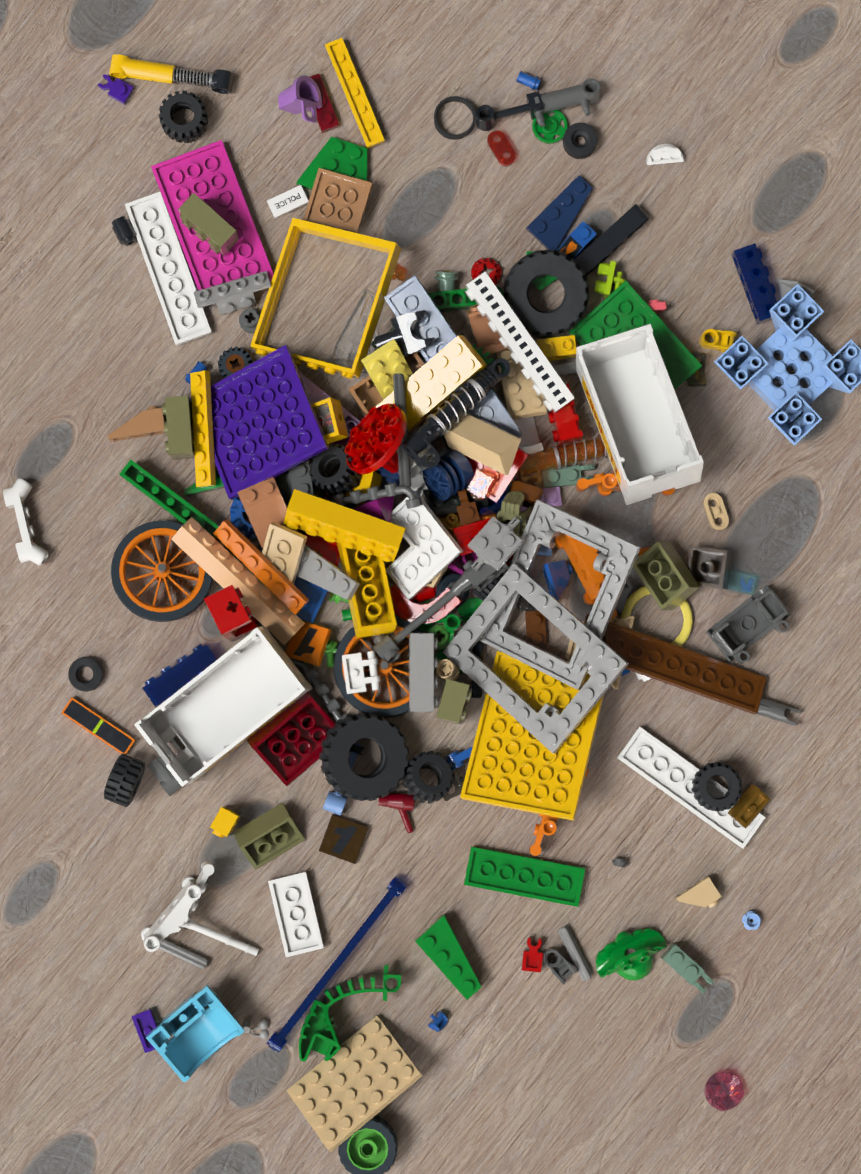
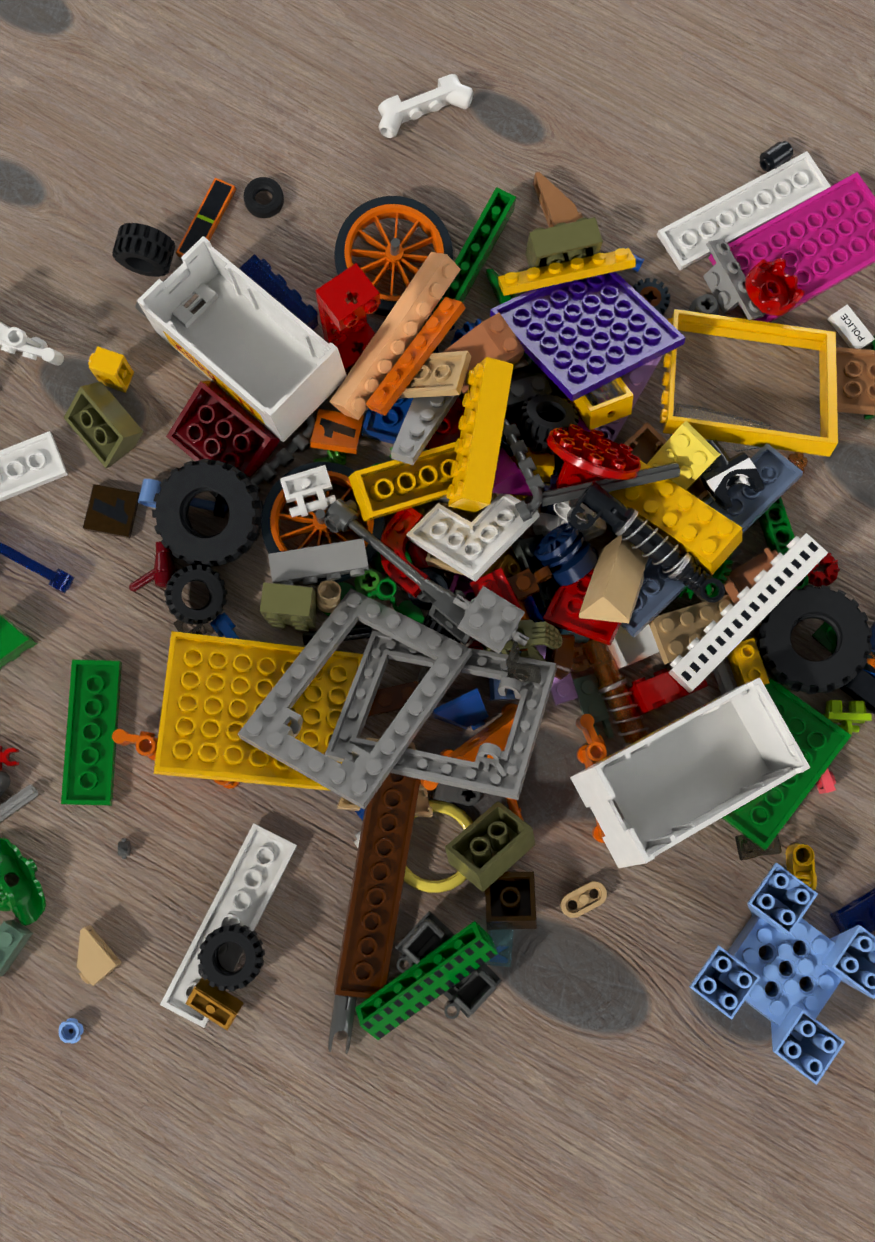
camera: 80 degrees right, 5 degrees down
olive brick [178,193,239,256] -> none
sand green piece [434,270,459,291] -> none
clear orange brick [467,468,498,500] -> none
none -> green brick [355,921,498,1040]
none -> clear smoke bracket [506,641,541,683]
none -> red plate [745,258,805,316]

